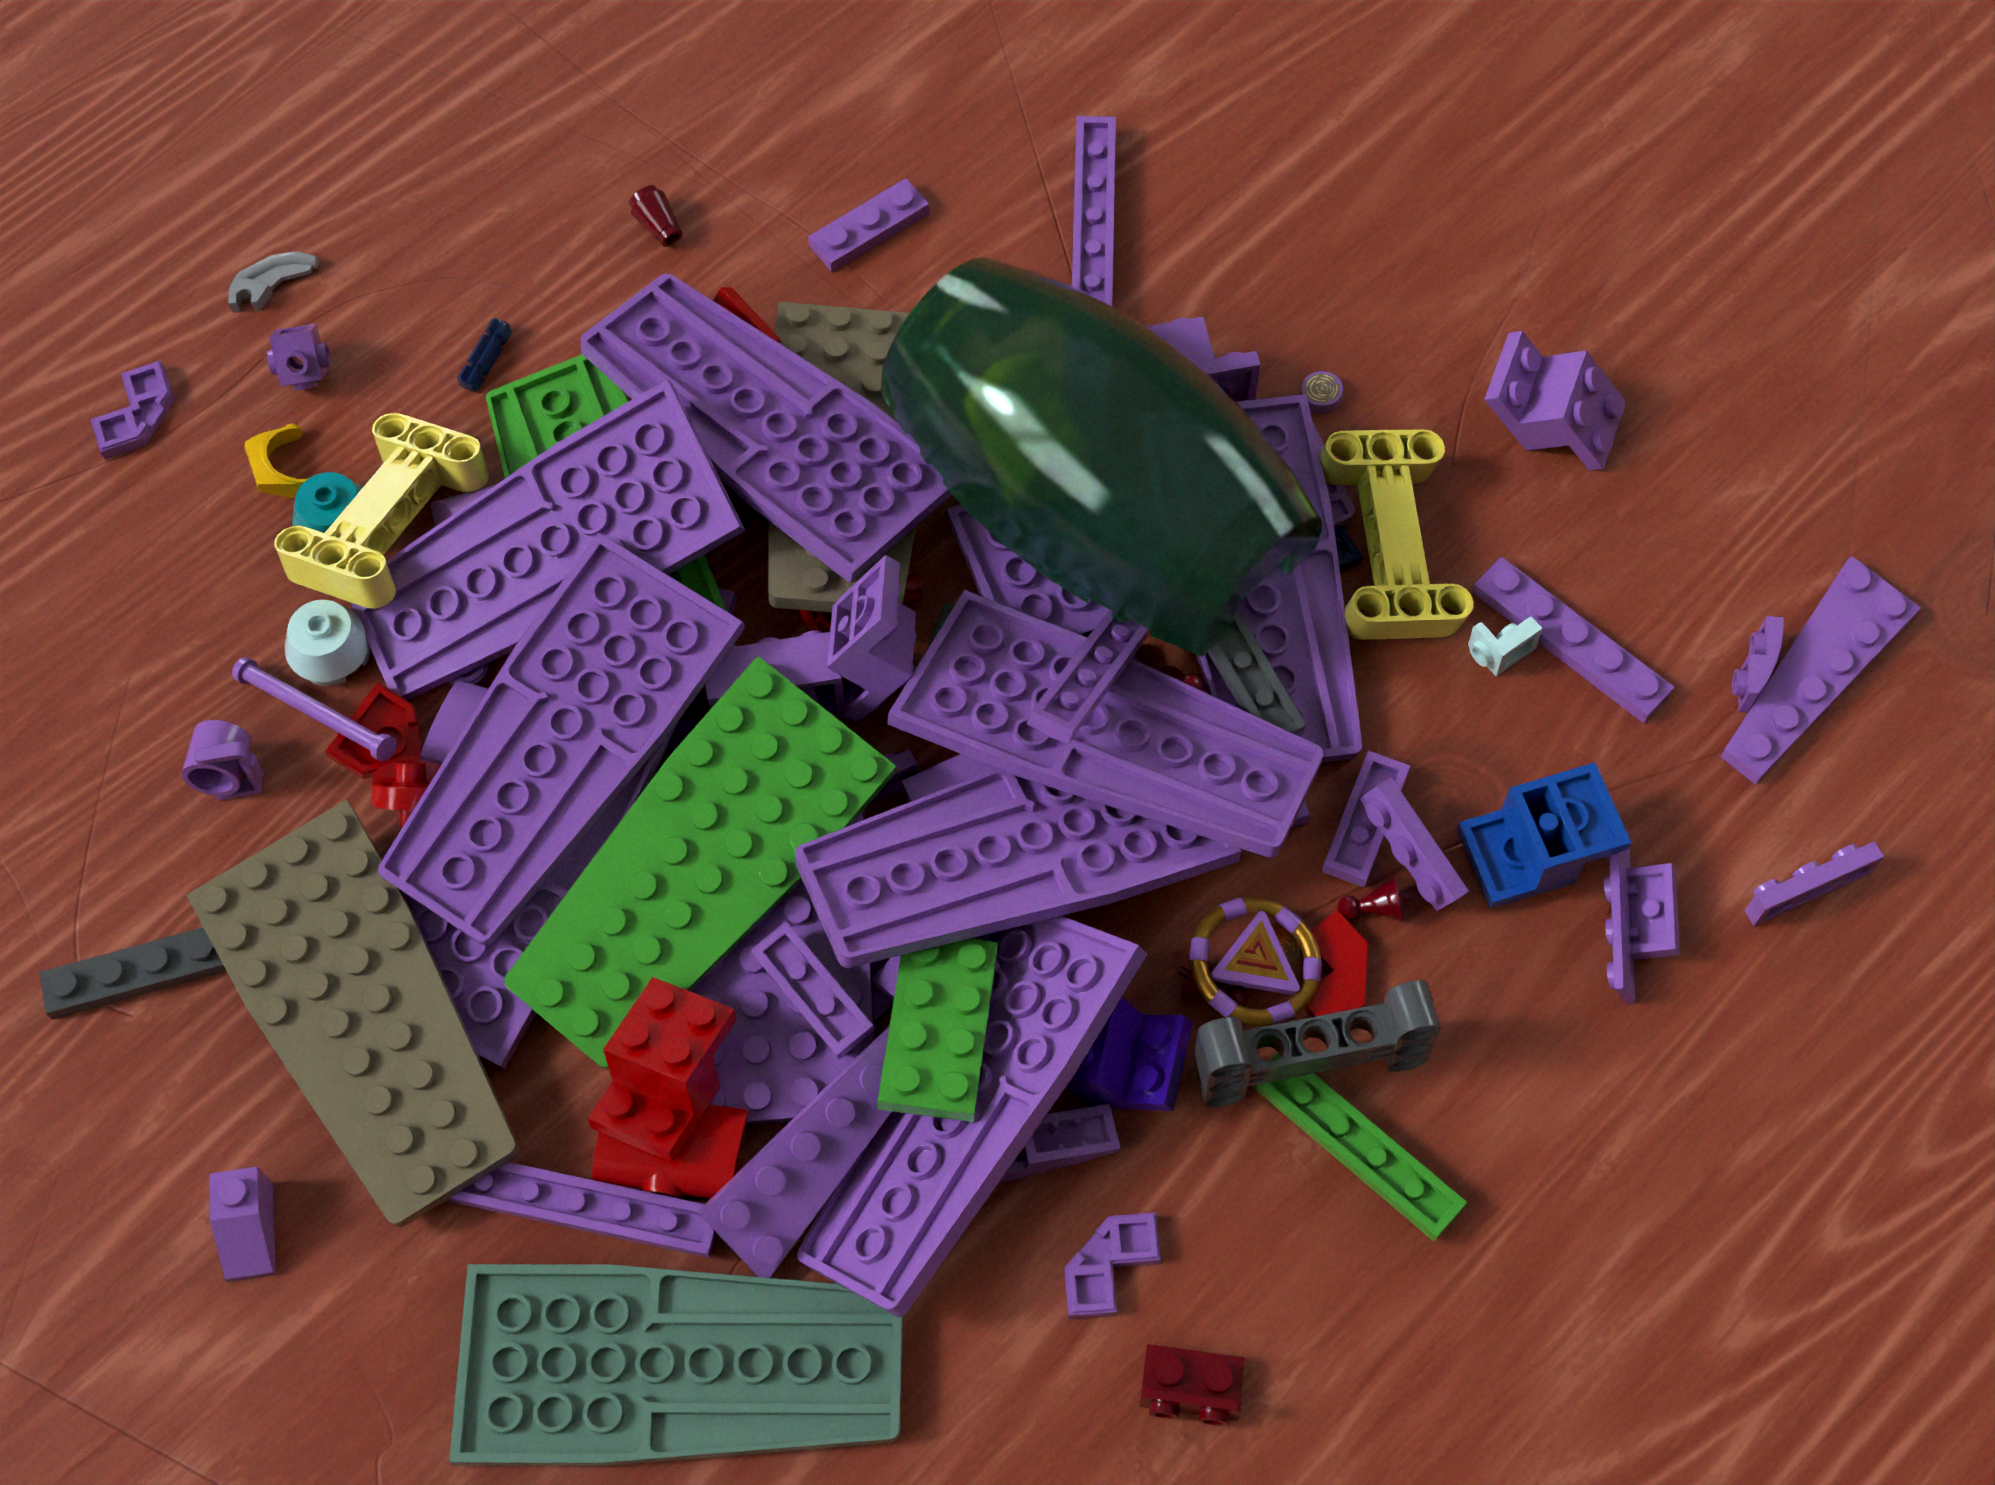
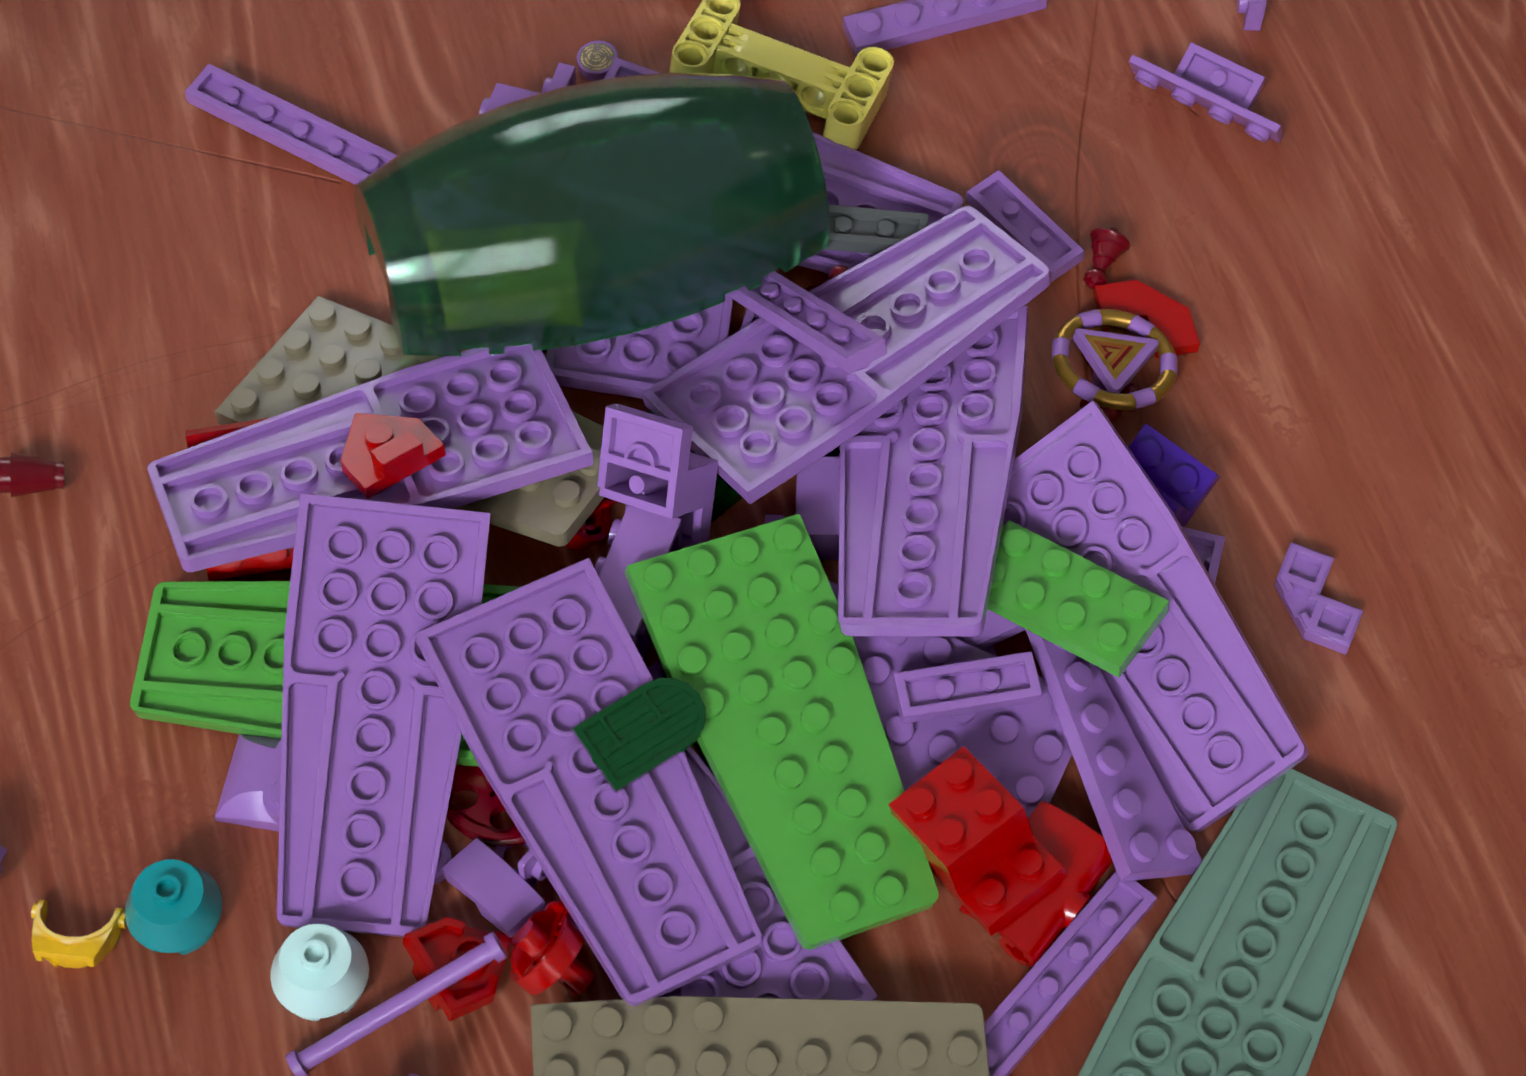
camera: 65 degrees left, 5 degrees down
light yellow beam [274,413,489,609] -> none
dark blue axle [457,318,512,392] -> none
medium lavender plate [808,178,930,272] -> none
dark red bracket [1139,1344,1245,1426] -> none
dark grey beam [1193,980,1441,1108] -> none
bright green plate [1251,1052,1467,1242] -> none
medium lavender plate [1359,777,1469,911] -> none
blue bracket [1456,762,1632,909] -> none
light aqua bracket [1468,616,1543,677] -> none
none -> plate [340,413,446,499]
none -> dark green window [573,678,705,794]

